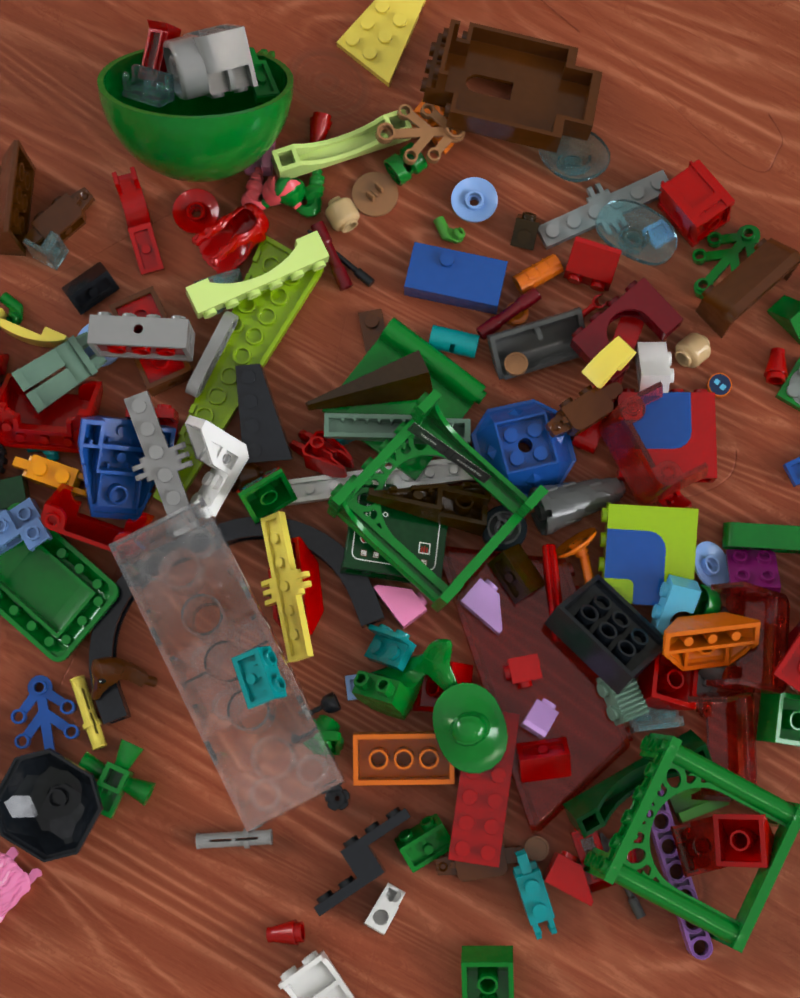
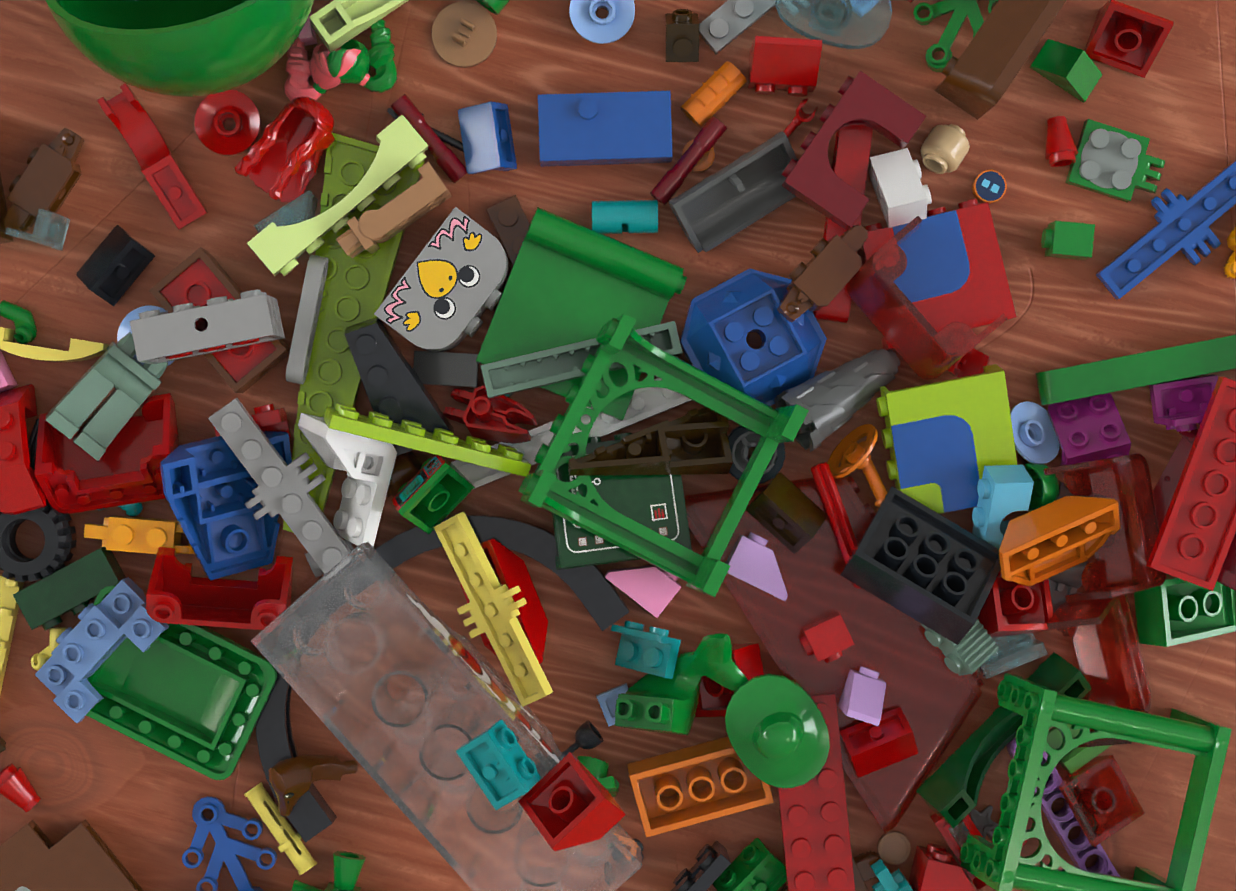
camera: 15 degrees left, 10 degrees up
dark brown wedge [305,350,433,411] -> none
tan head [325,196,360,233] -> none
flat silver sticker [408,423,491,483] -> none
bright green arm [433,216,465,244] -> none
medium nougat piece [504,352,528,376] -> none
light yellow slope [581,336,637,389] -> none
red slope [713,813,775,868] -> none
none -> lime plate [323,403,531,477]
none -> medium nougat hips [336,162,452,258]
none -> light grey brick [374,207,509,352]
none -> dark grey slope [413,351,479,387]
none -> panel [458,101,517,174]
none -> red slope [518,752,626,851]
none -> green brick [1041,221,1095,260]

